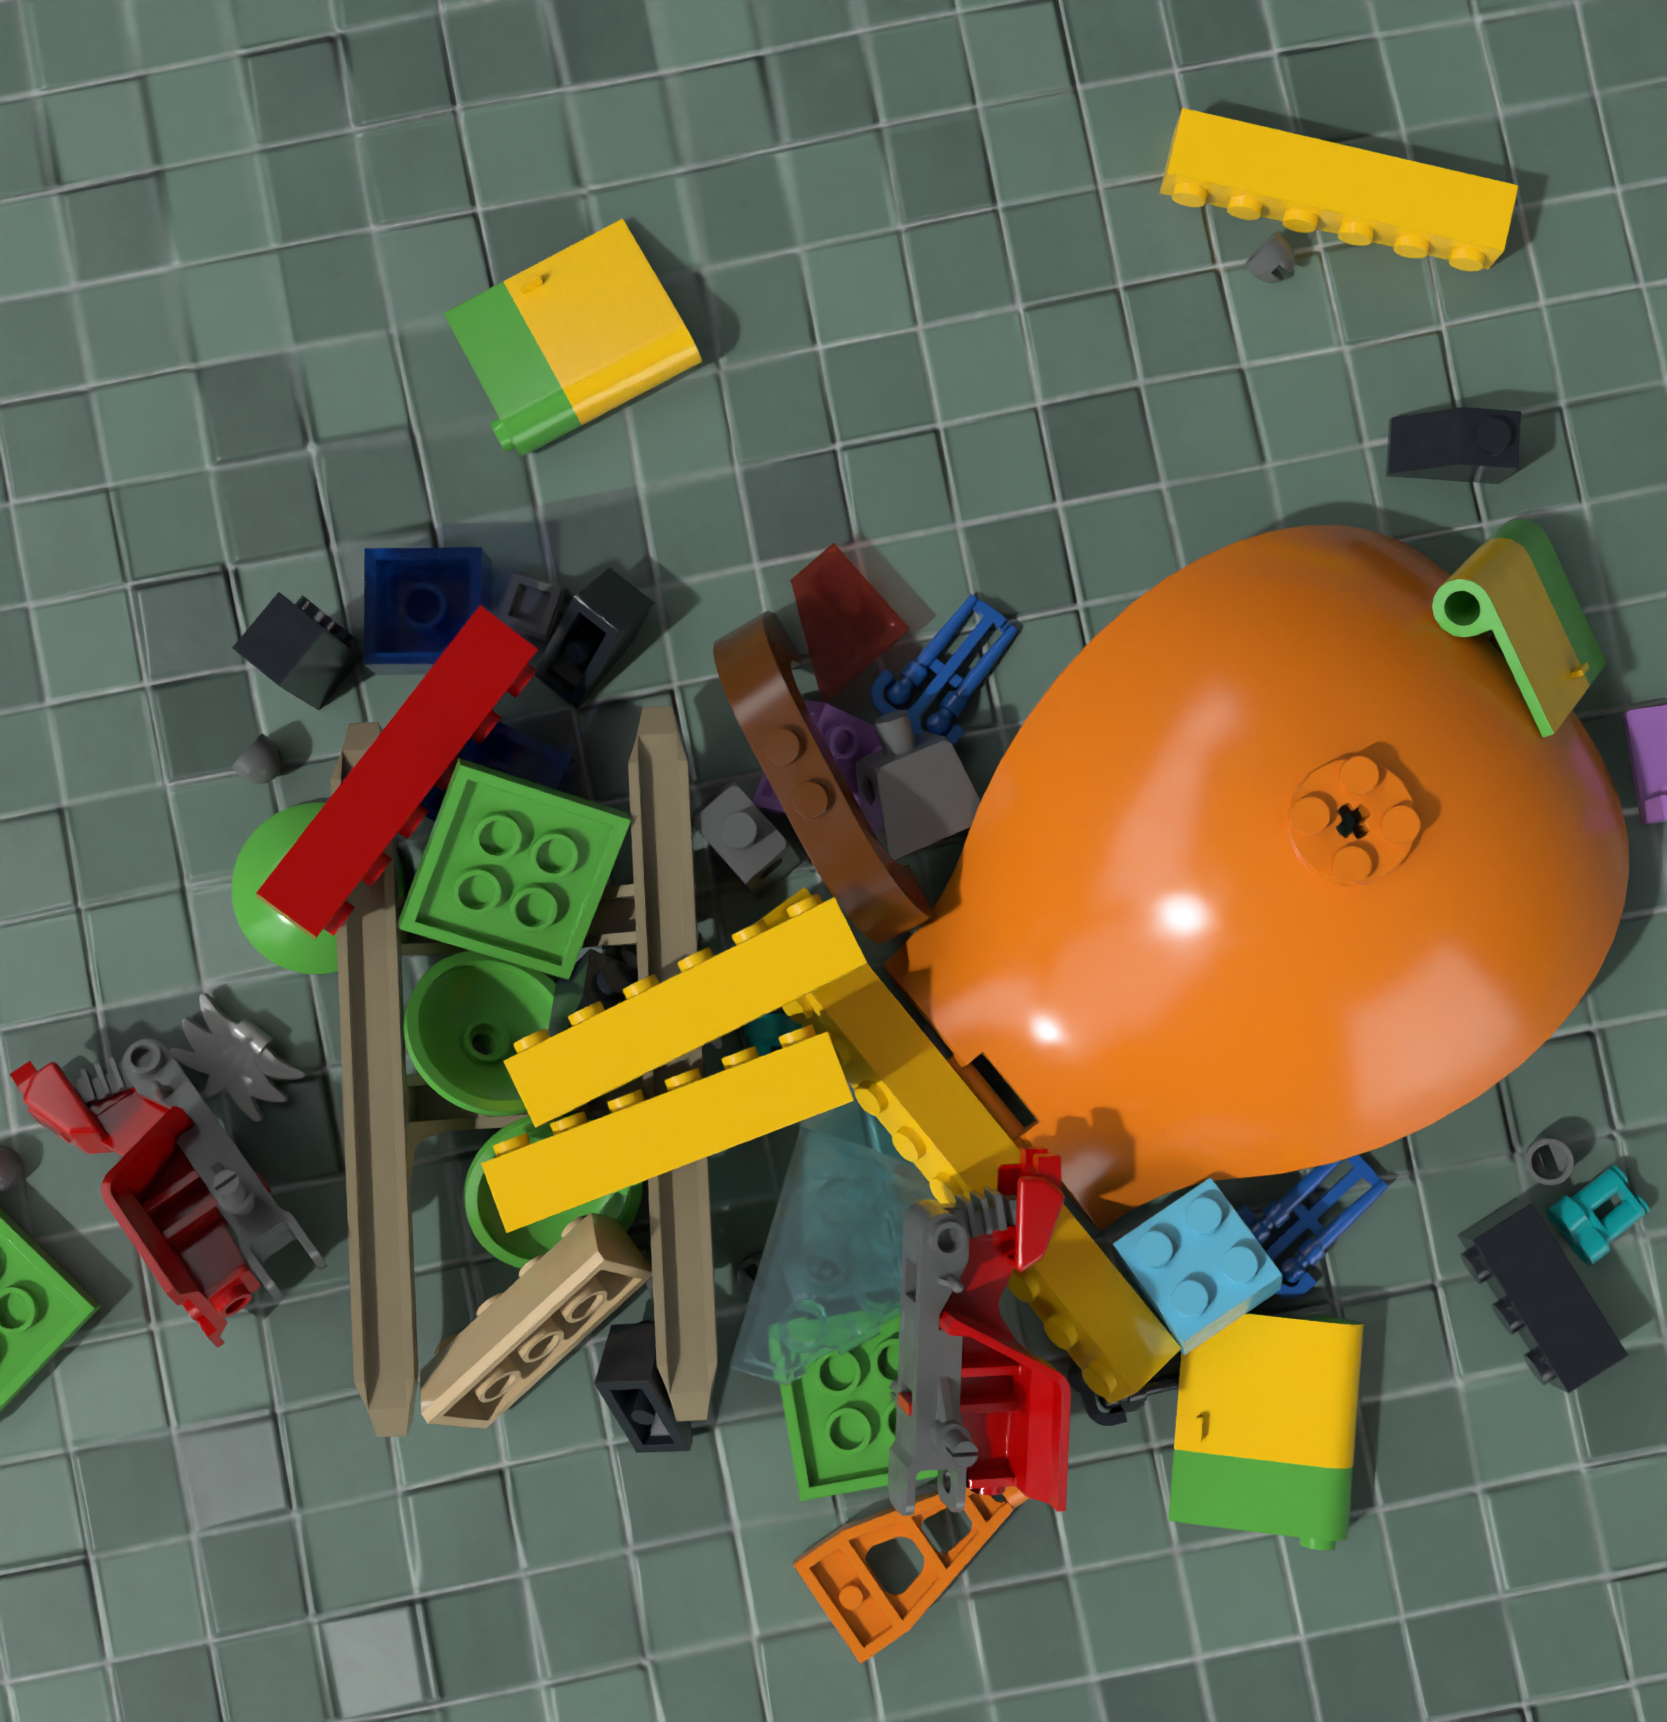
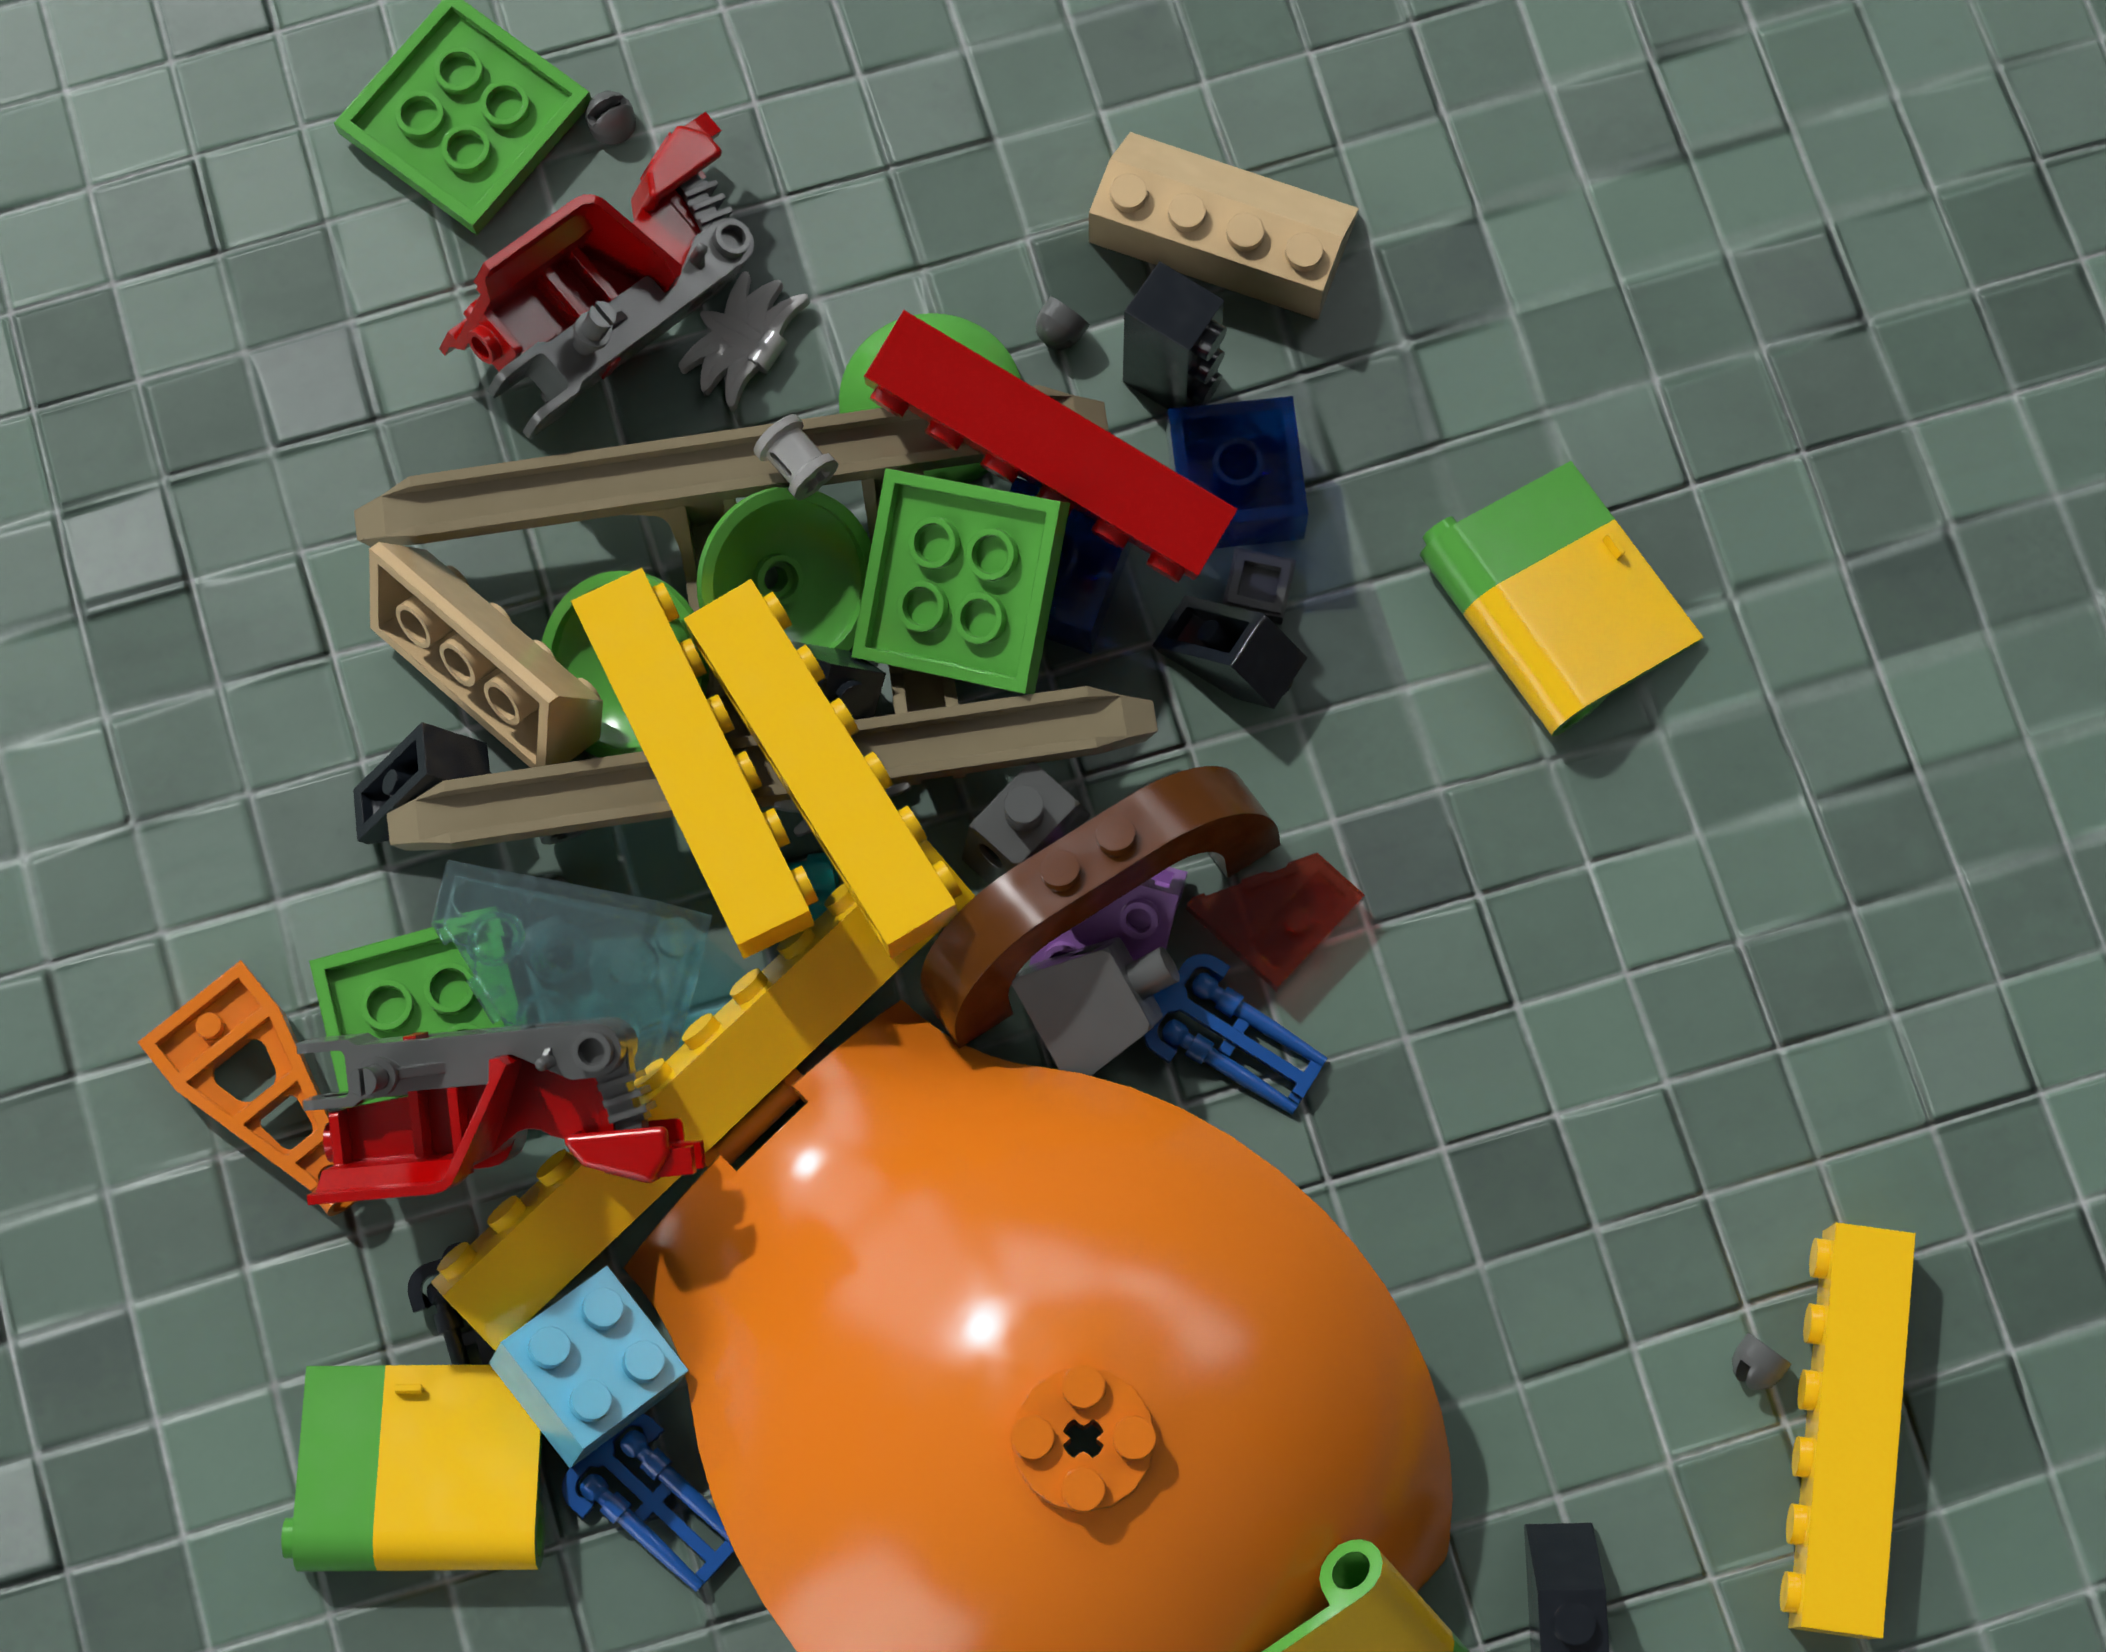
camera: 85 degrees right, 10 degrees down
none -> light grey bush [753,414,839,500]
none -> tan slope [1089,132,1359,320]

